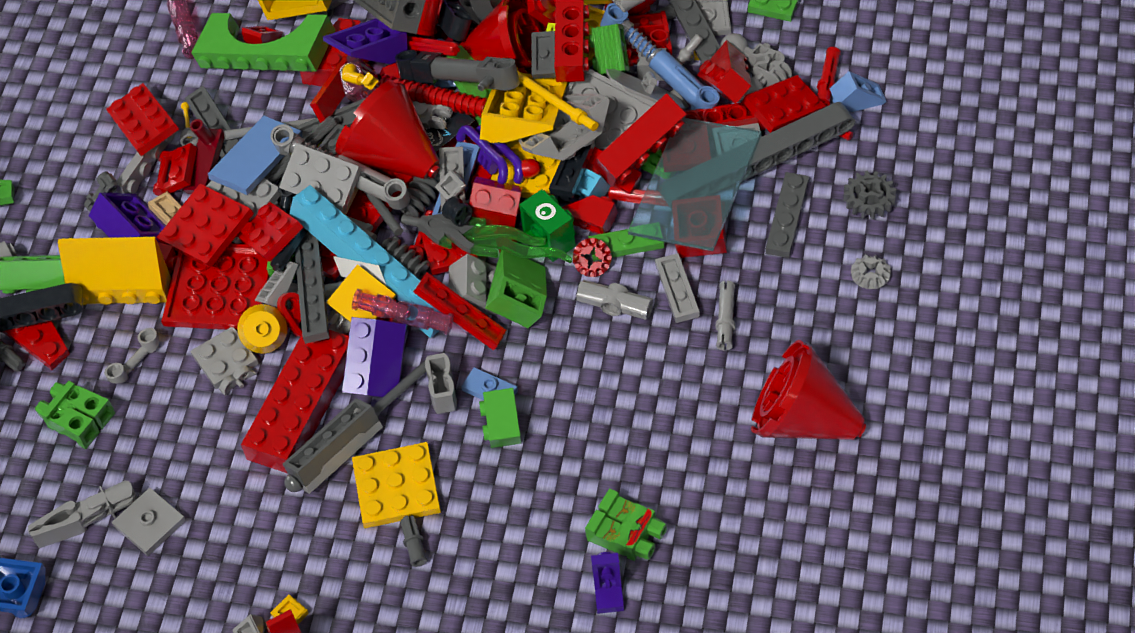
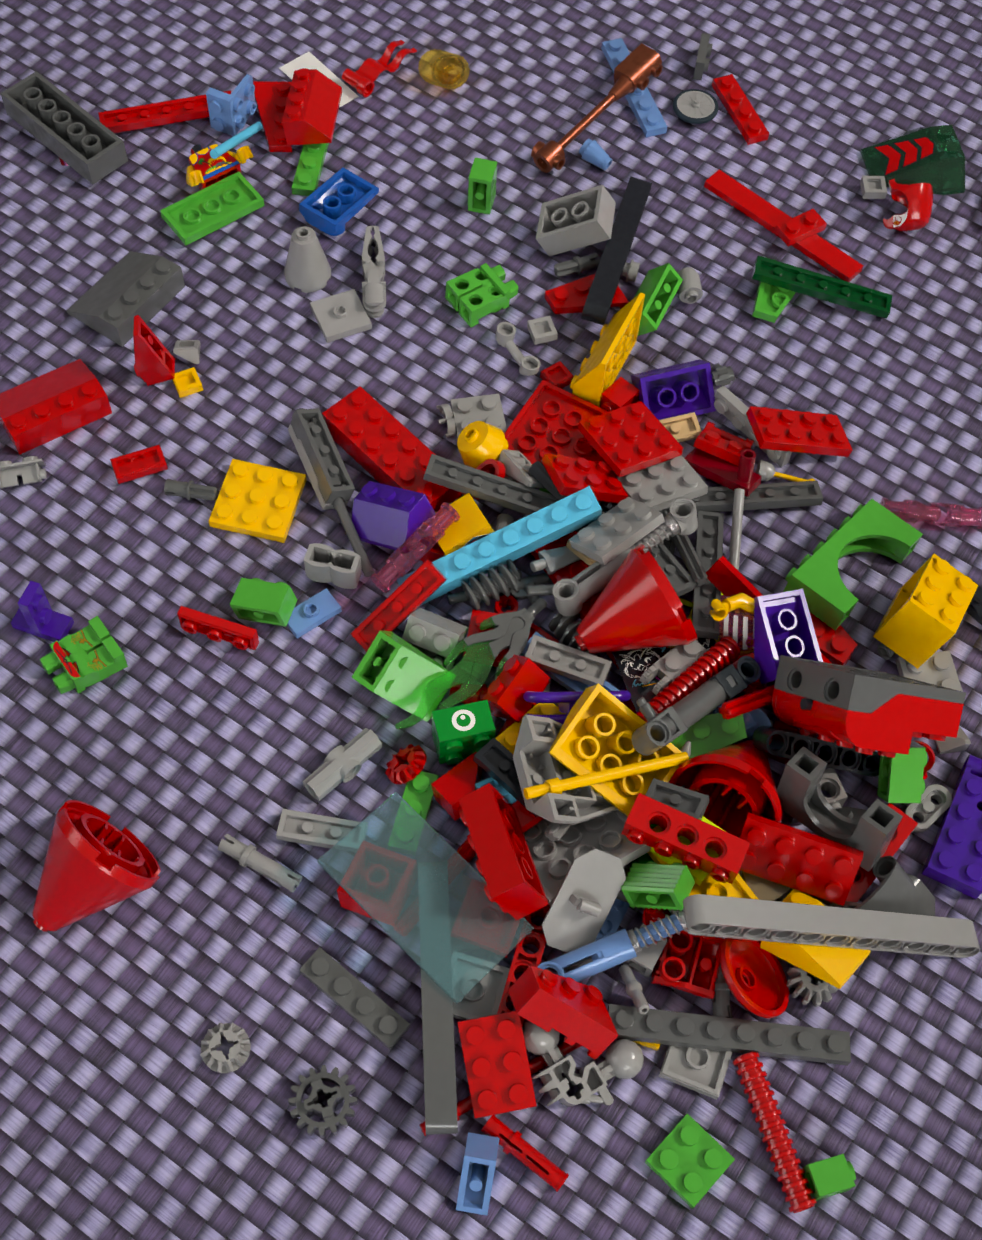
camera: 105 degrees right, 5 degrees up
medium blue tile [208,116,303,195] -> none
red slope [241,26,283,44] -> none
light grey slope [435,169,467,200] -> none
black wheel [442,196,473,227] -> none
none -> red plate [110,444,168,484]
none -> red tile [177,606,259,650]
none -> light grey cone [284,226,331,293]
none -> light grey plate [527,316,558,345]
none -> red tile [540,361,574,389]

